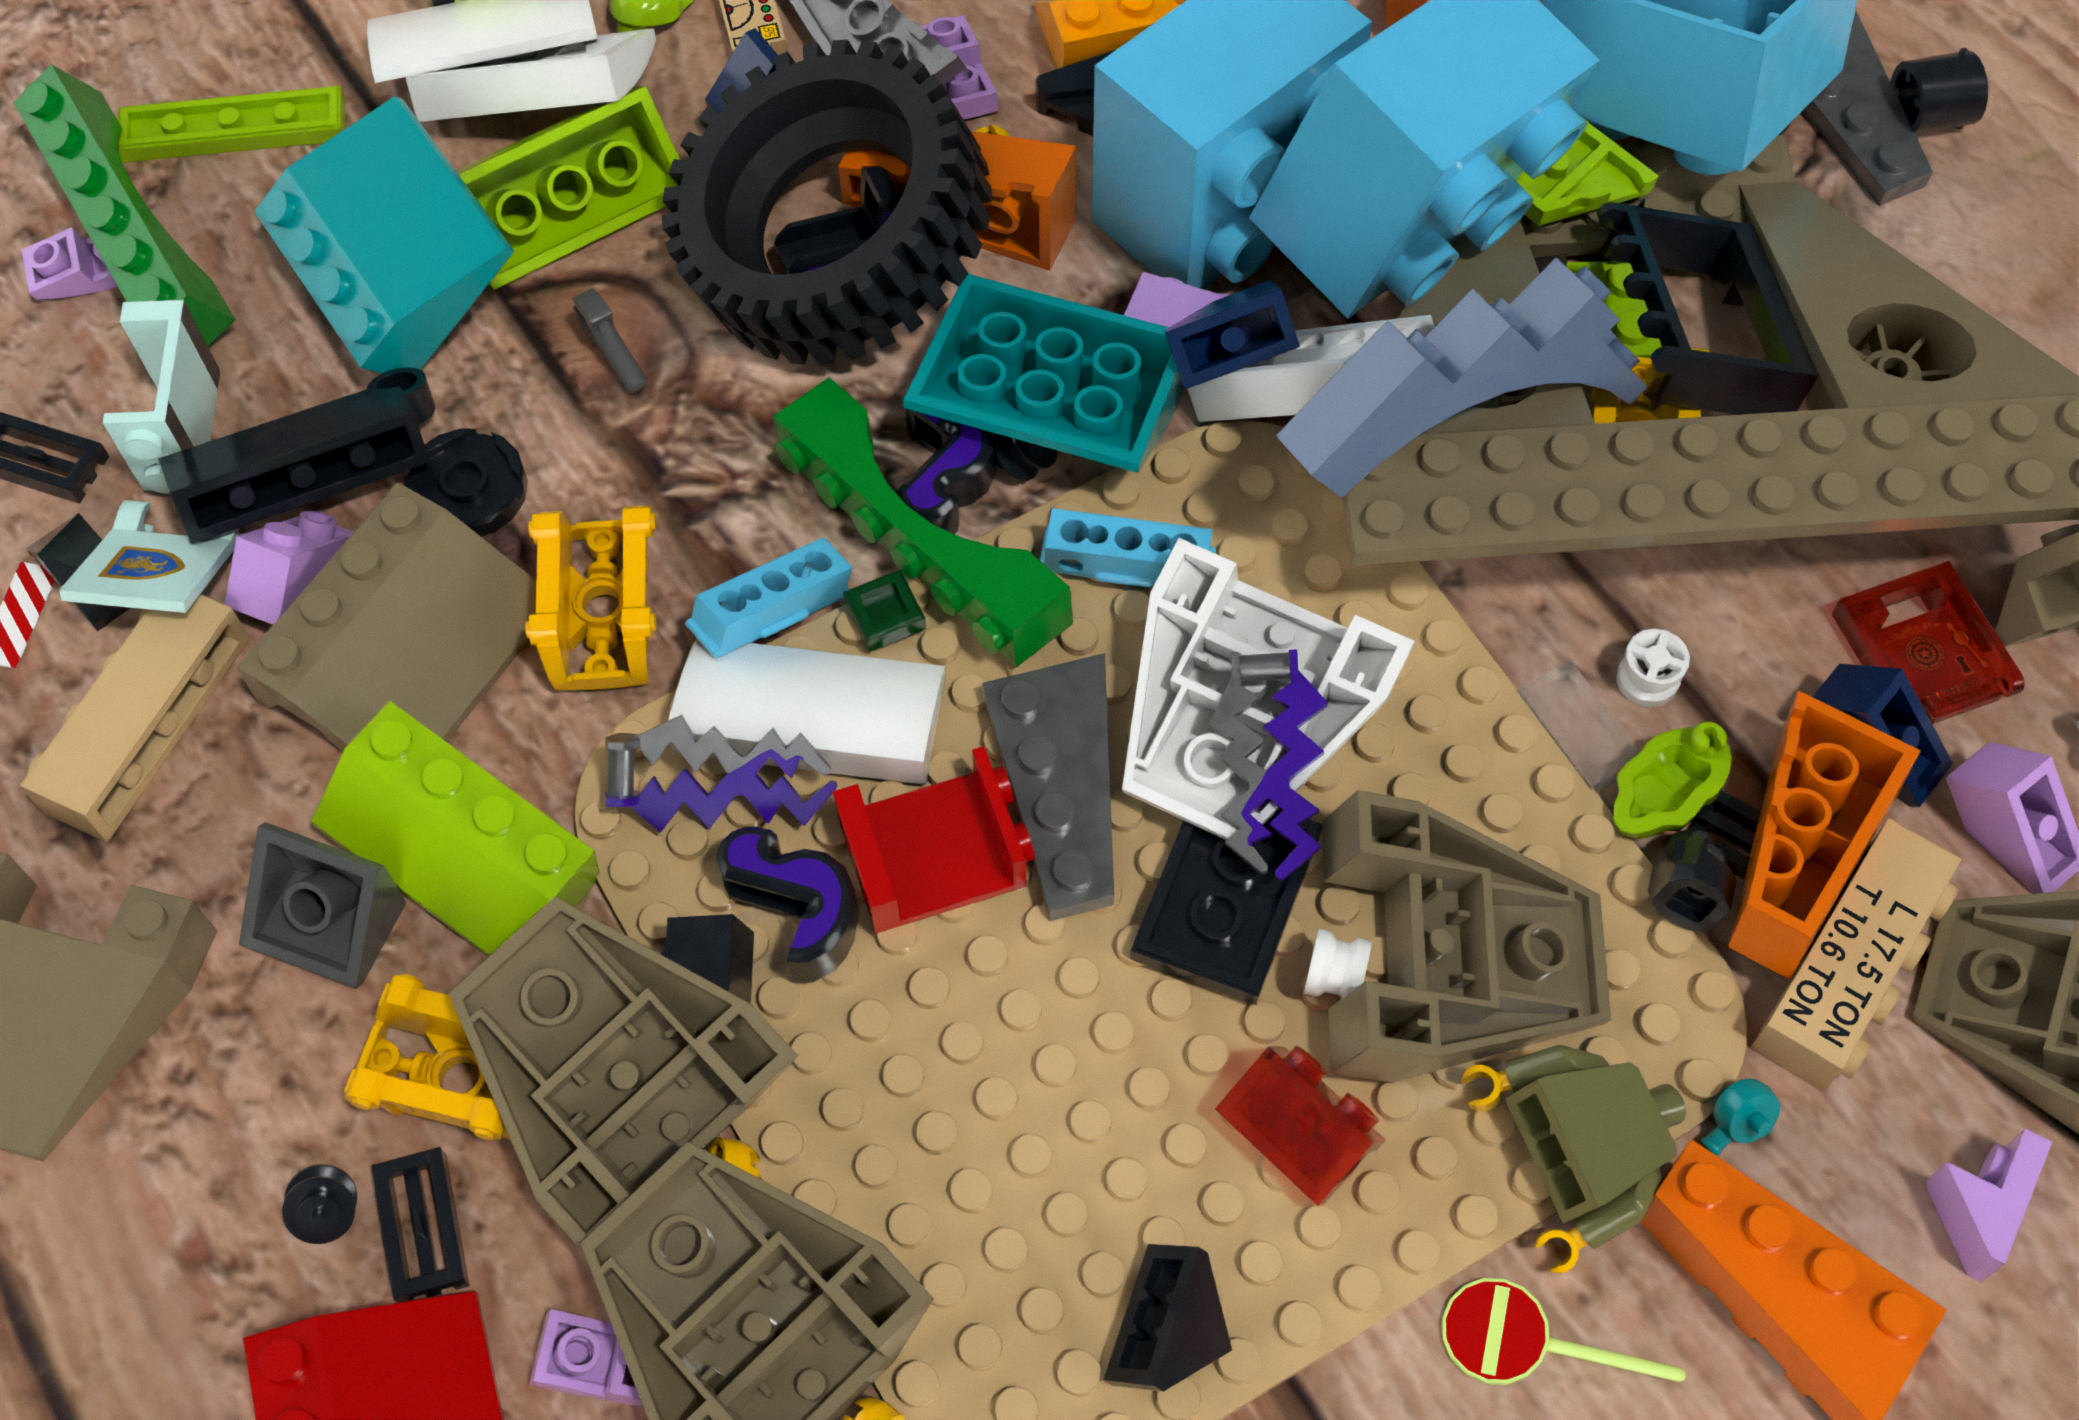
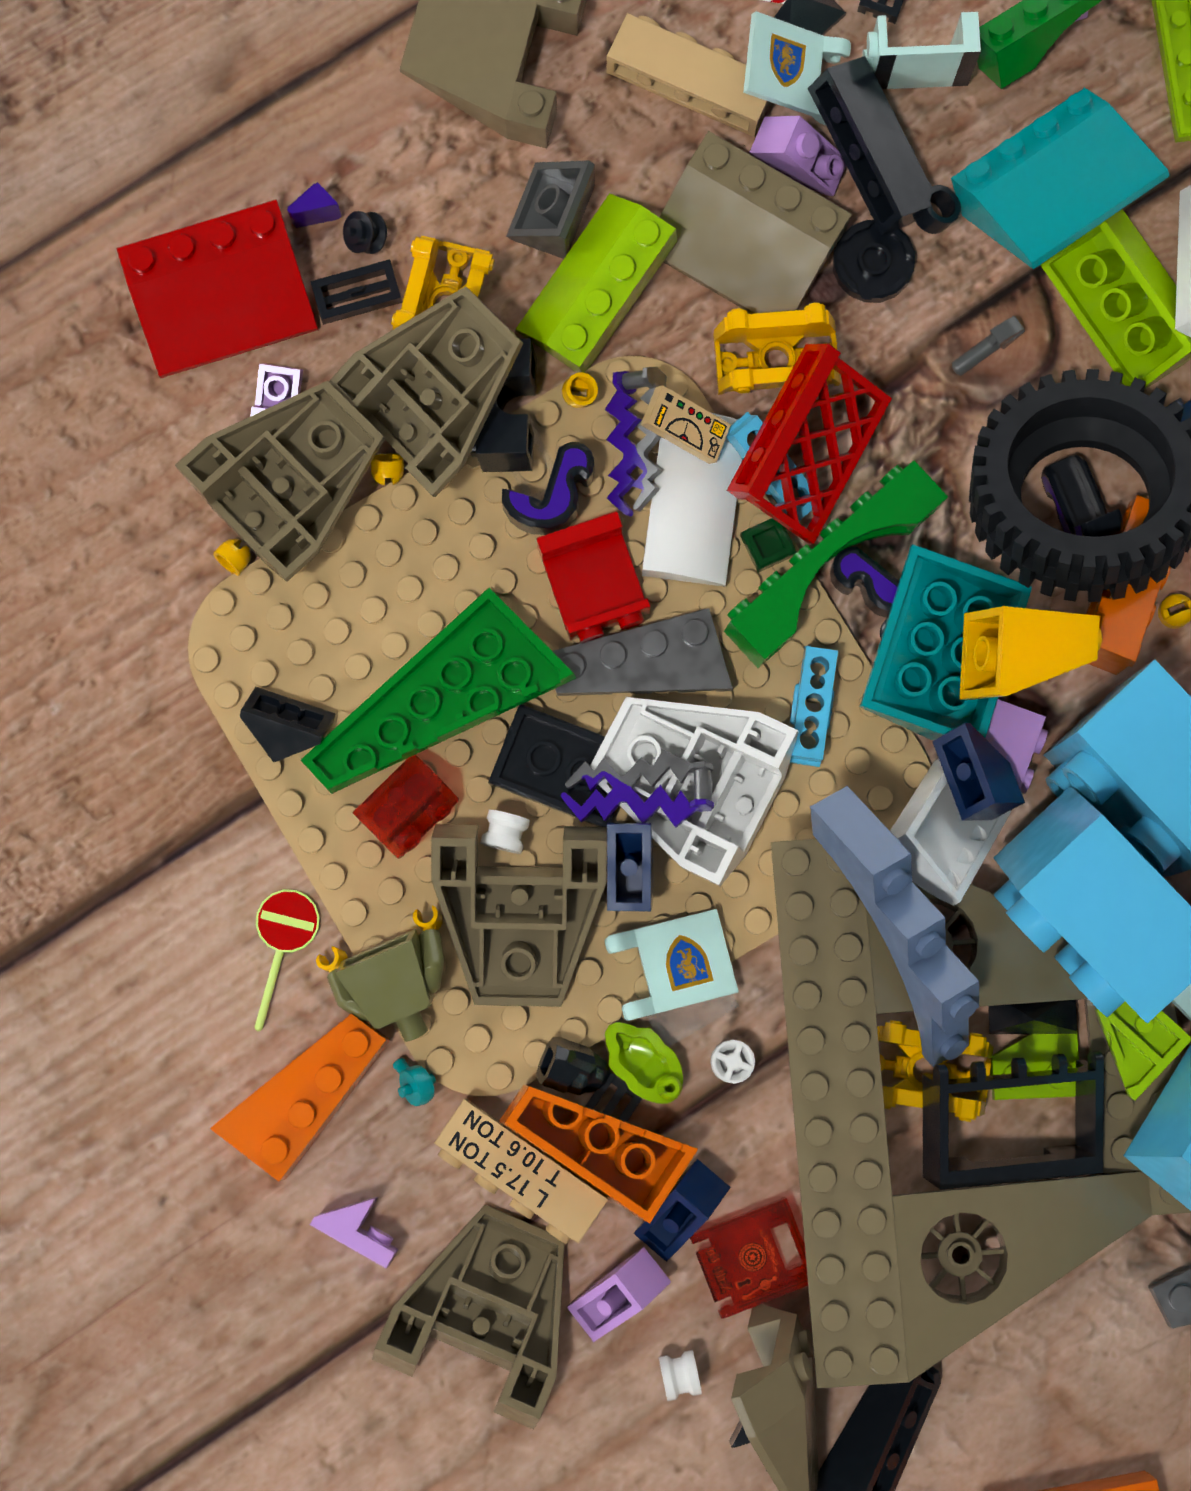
camera: 90 degrees right, 20 degrees up
none -> dark purple slope [287,182,342,228]
none -> green wing [301,588,576,794]
none -> yellow hinge [562,372,598,408]
none -> light aqua flag [605,909,739,1021]
none -> dark blue slope [607,823,653,912]
none -> tan tile [641,385,731,464]
none -> red fence [726,344,892,544]
none -> yellow slope [959,606,1102,700]

